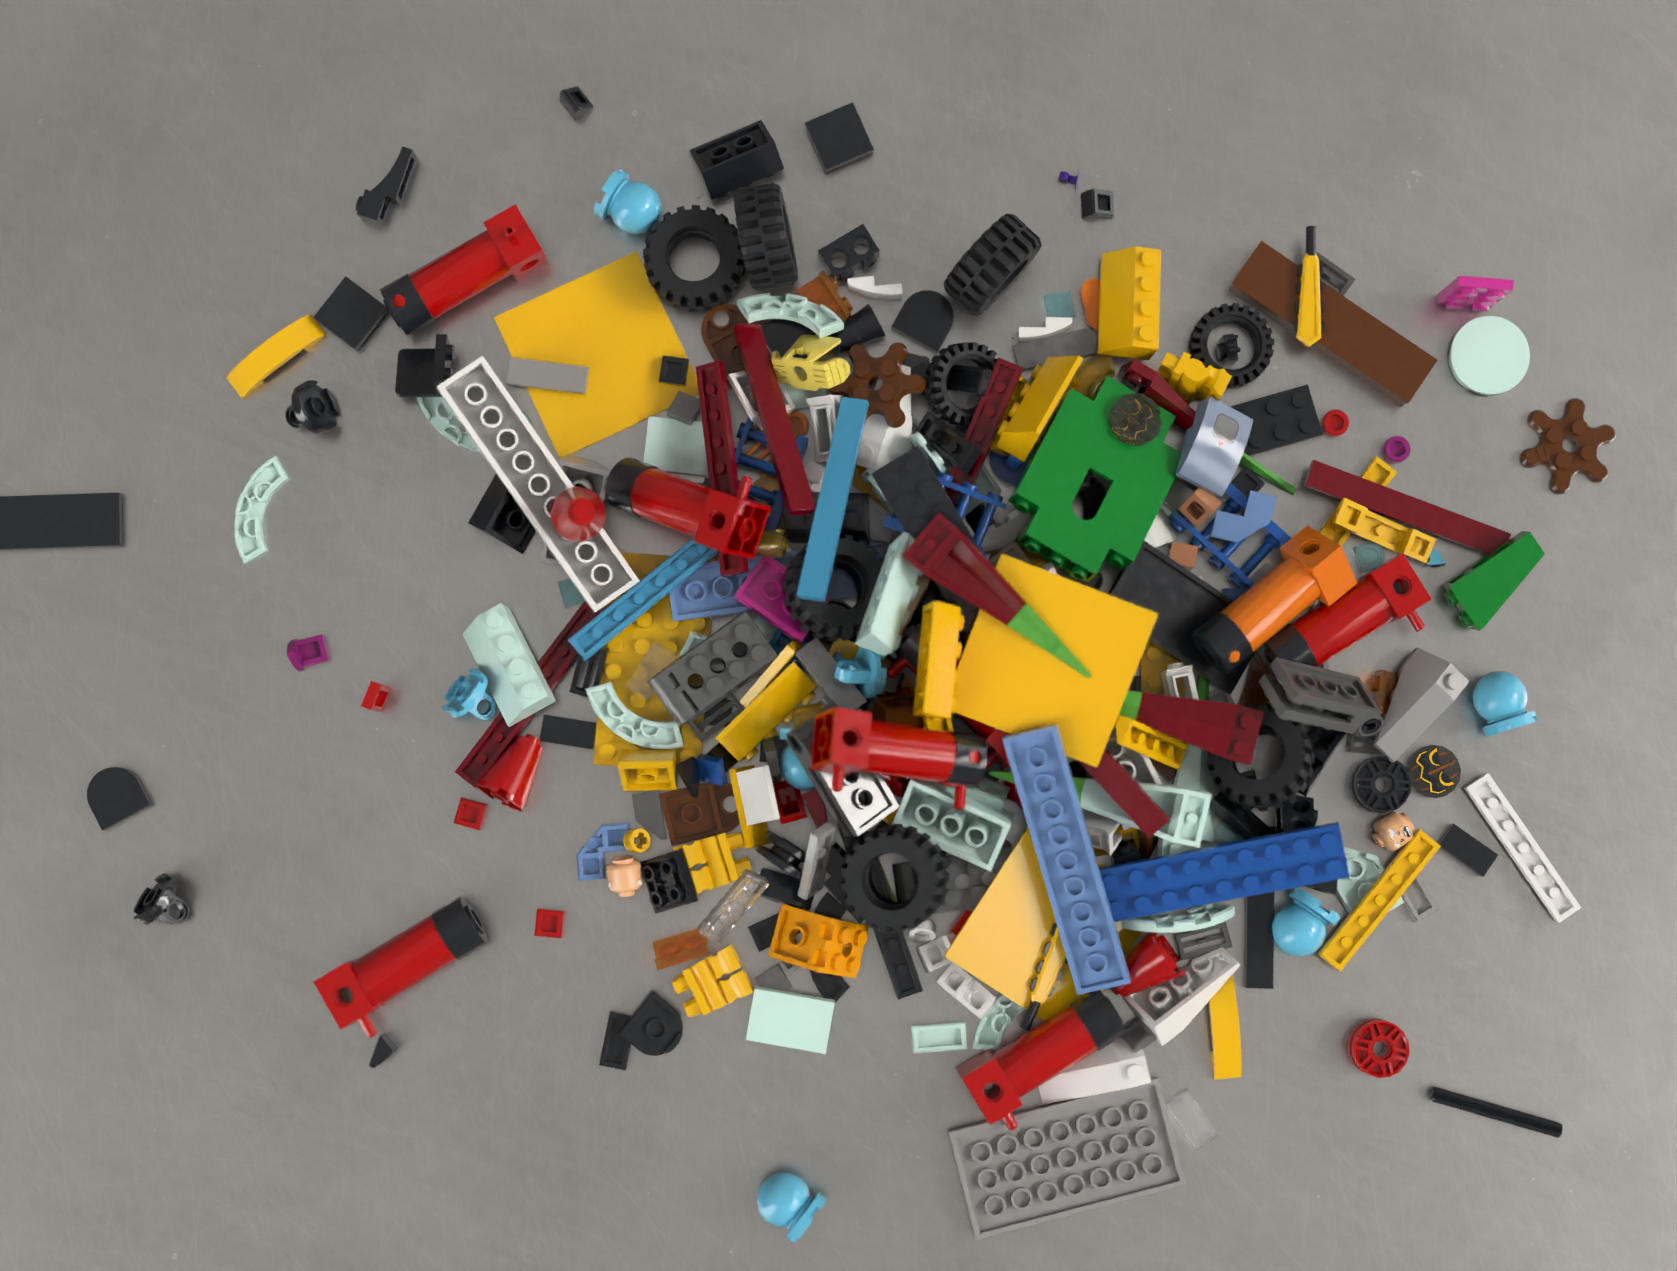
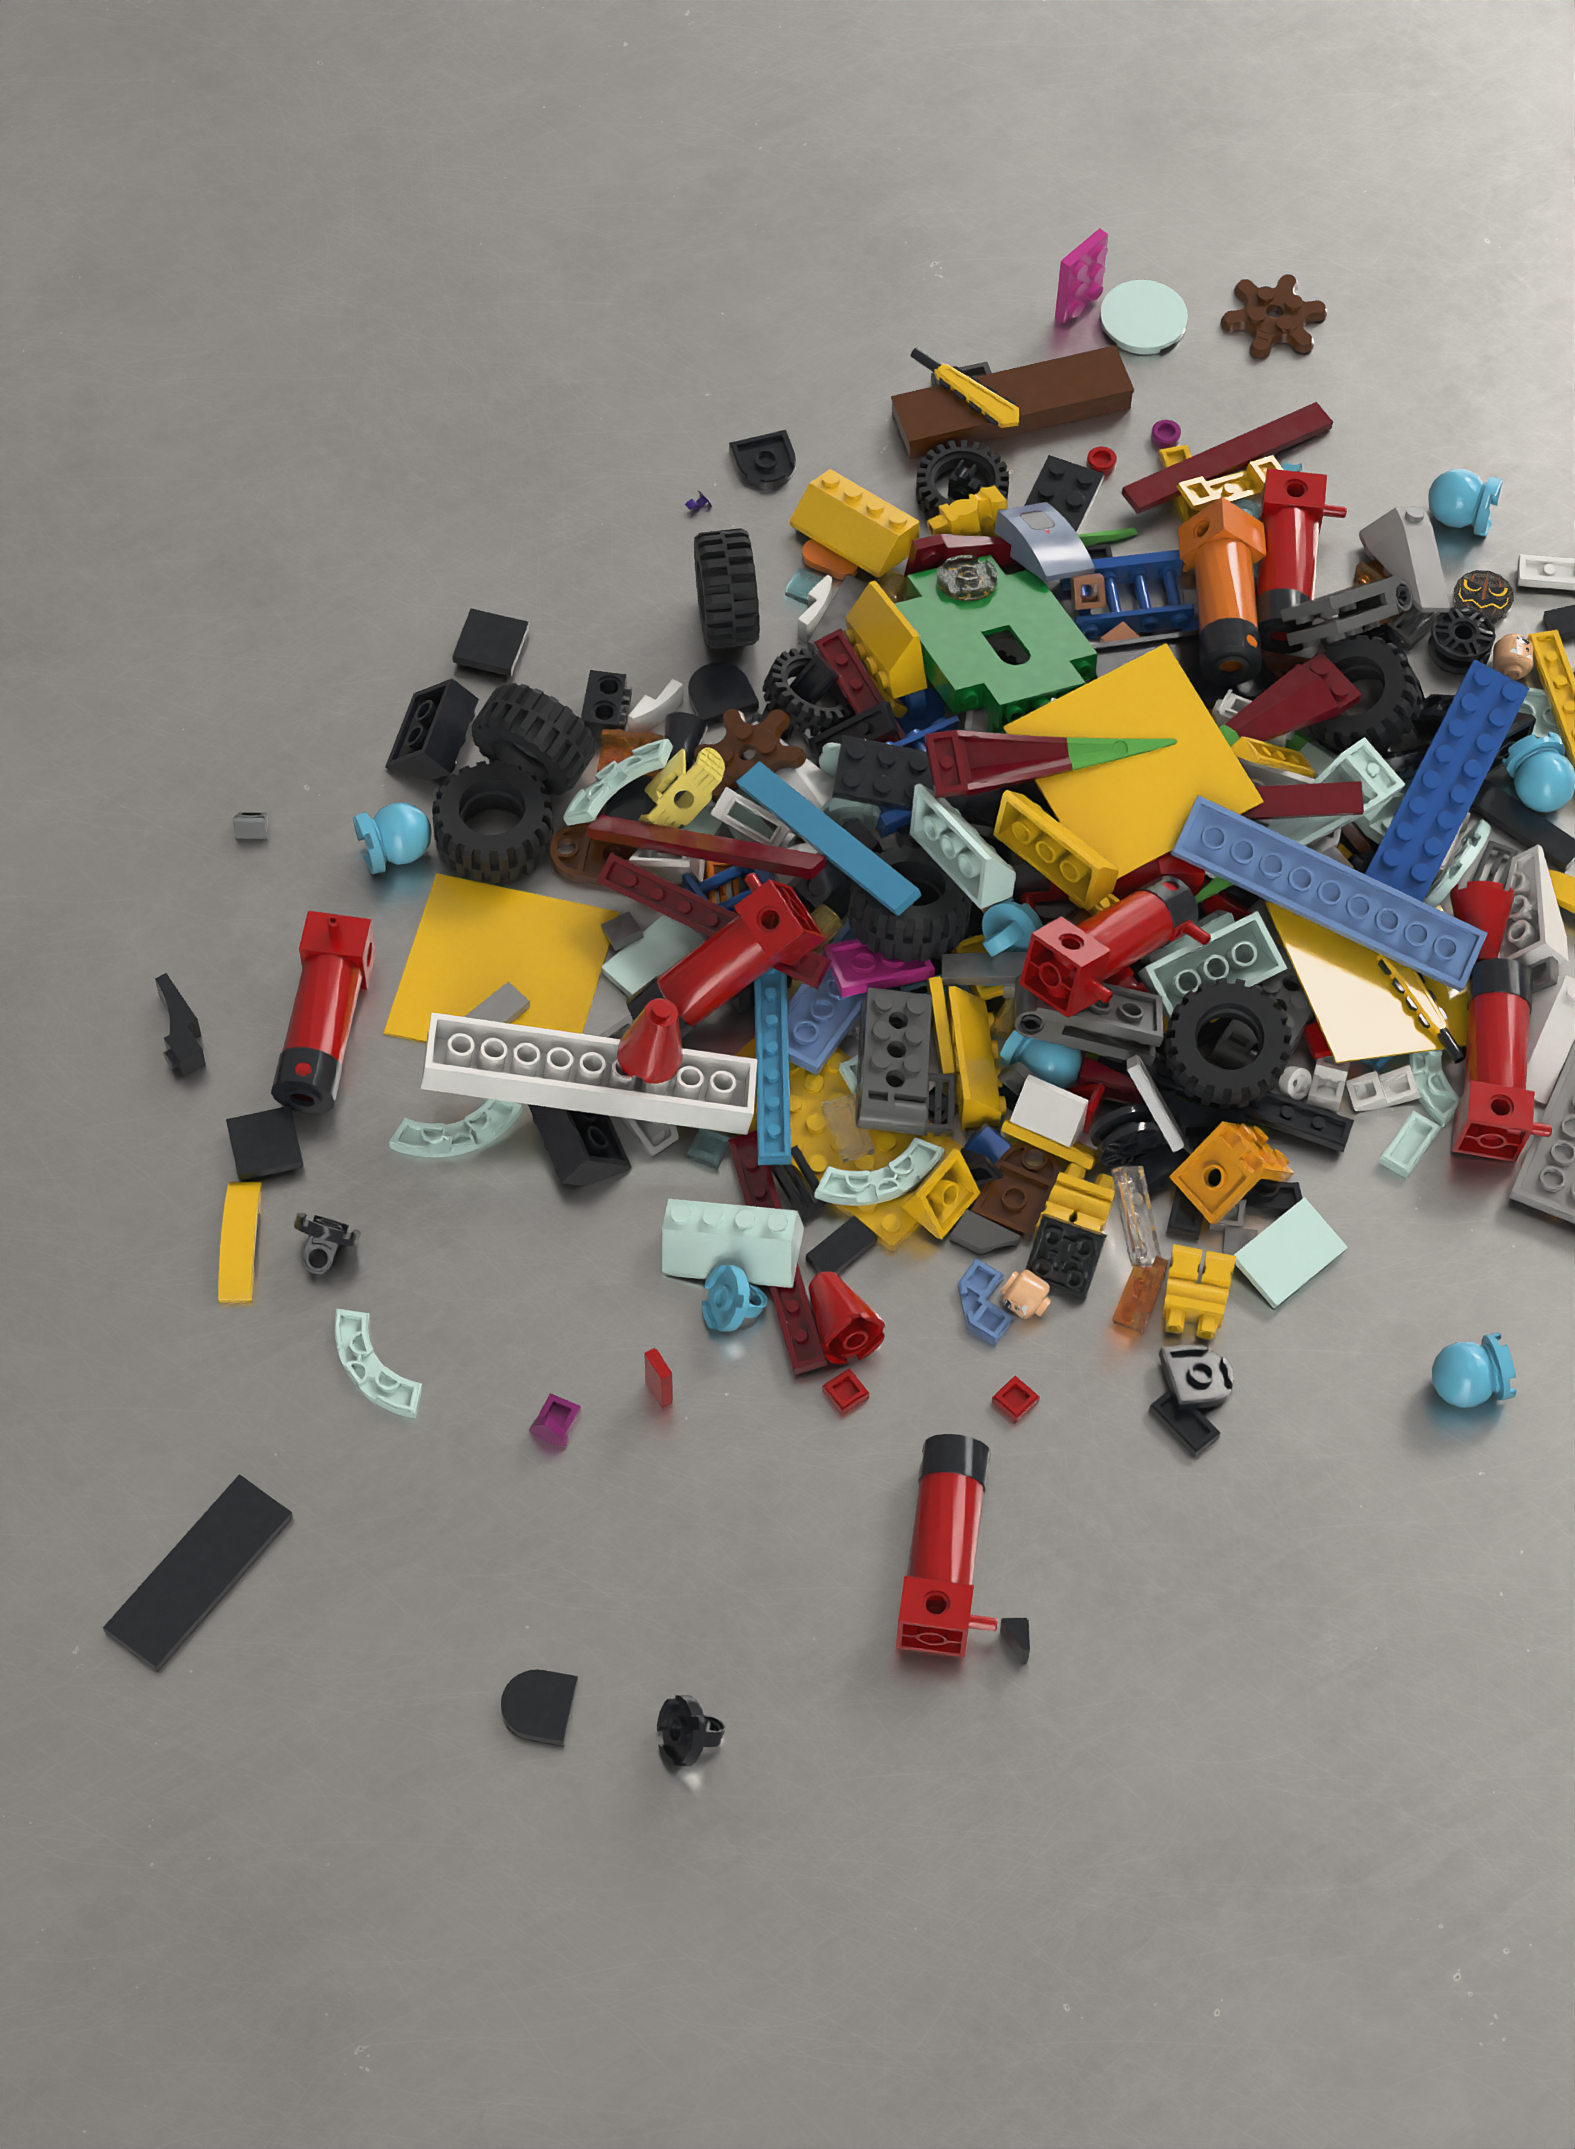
camera: 50 degrees left, 25 degrees down
black bracket [395,334,455,397] -> none
yellow bush [623,828,651,853] -> none
black tile [659,356,689,387] -> none
black slope [1081,188,1114,219] -> none
medium blue tile [1211,490,1277,542] -> none
green slope [1442,531,1545,631] -> none
none -> black tile [729,430,796,489]

